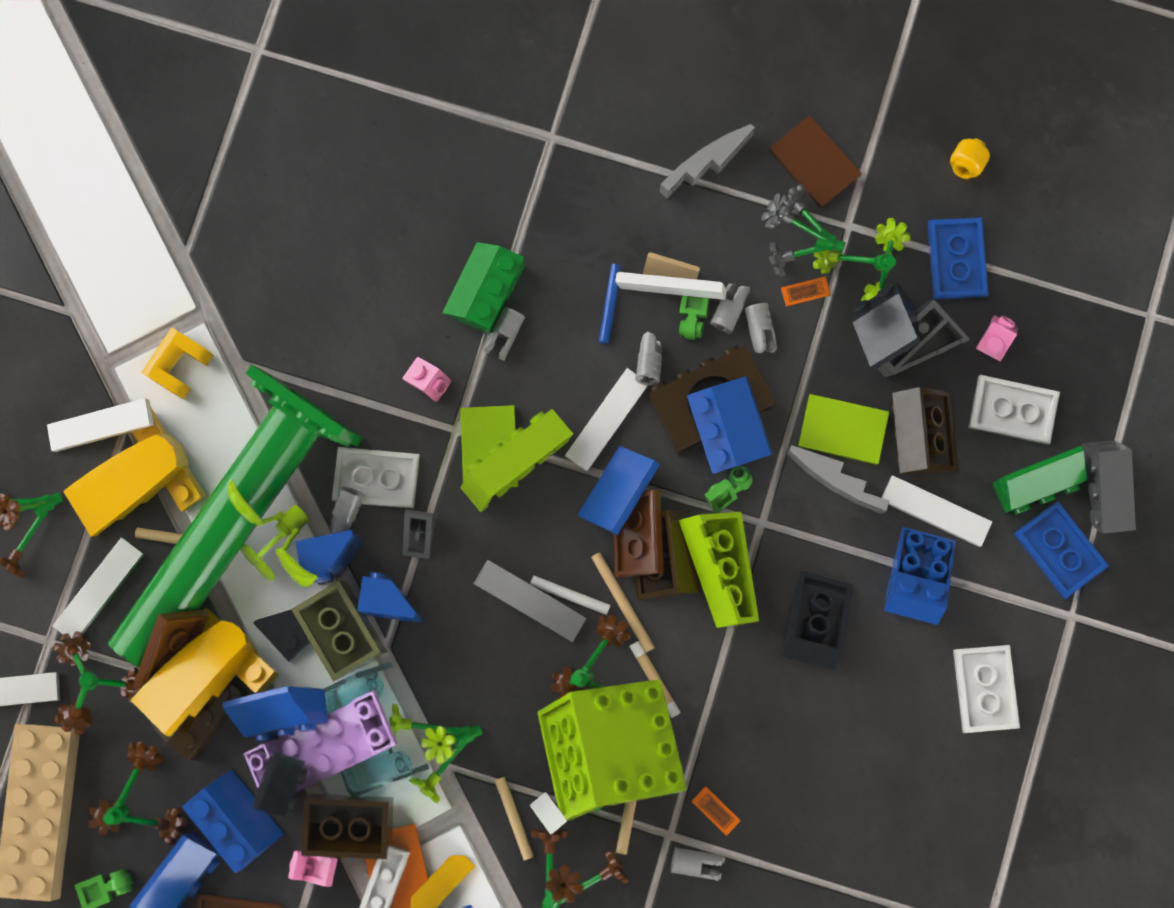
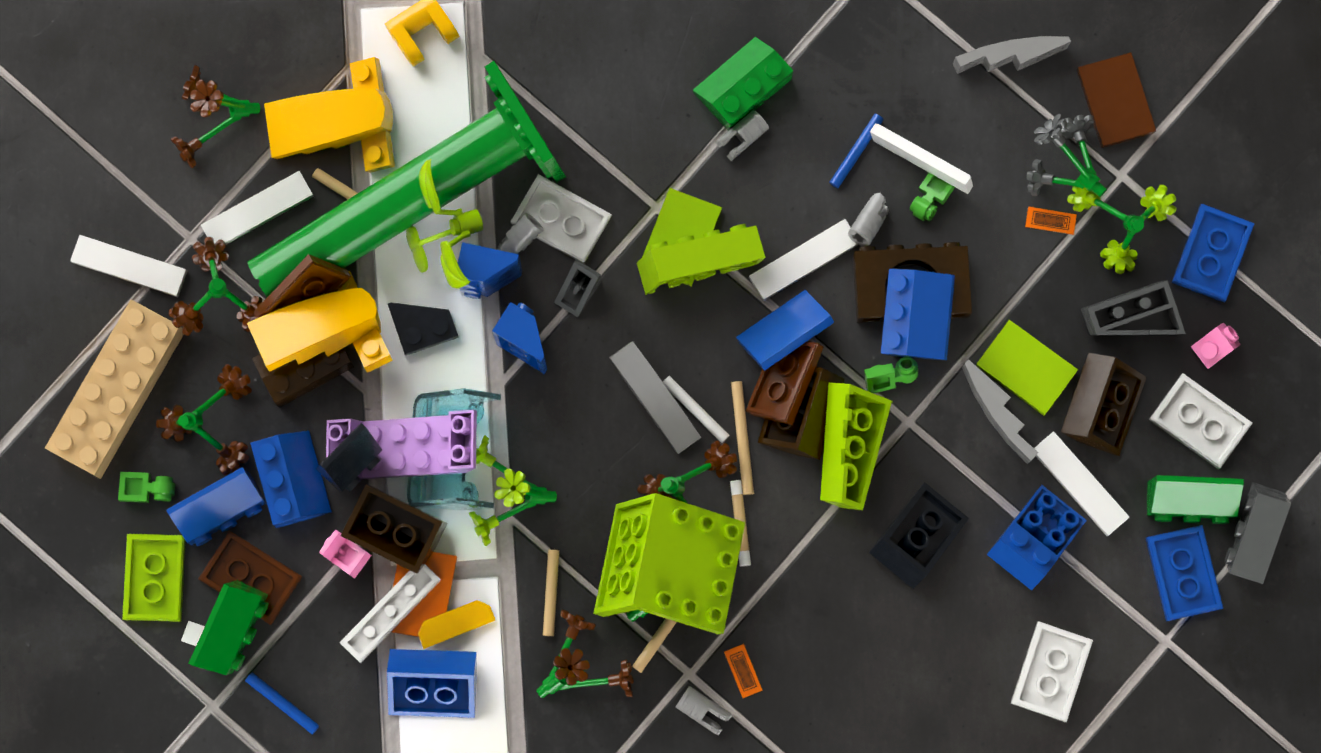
camera: 25 degrees right, 0 degrees up
white tile [47,398,154,452] -> none
blue slope [222,686,328,742] -> none
olive slope [291,580,387,682] -> none
bright pink bracket [402,357,451,402] -> none
white sticker [530,792,567,834] -> none
tan slope [643,252,700,280] -> none
light grey hinge [710,283,750,334] -> none
light grey hinge [744,303,777,353] -> none
slope [852,282,921,371] -> none
yellow head [950,139,990,179] -> none

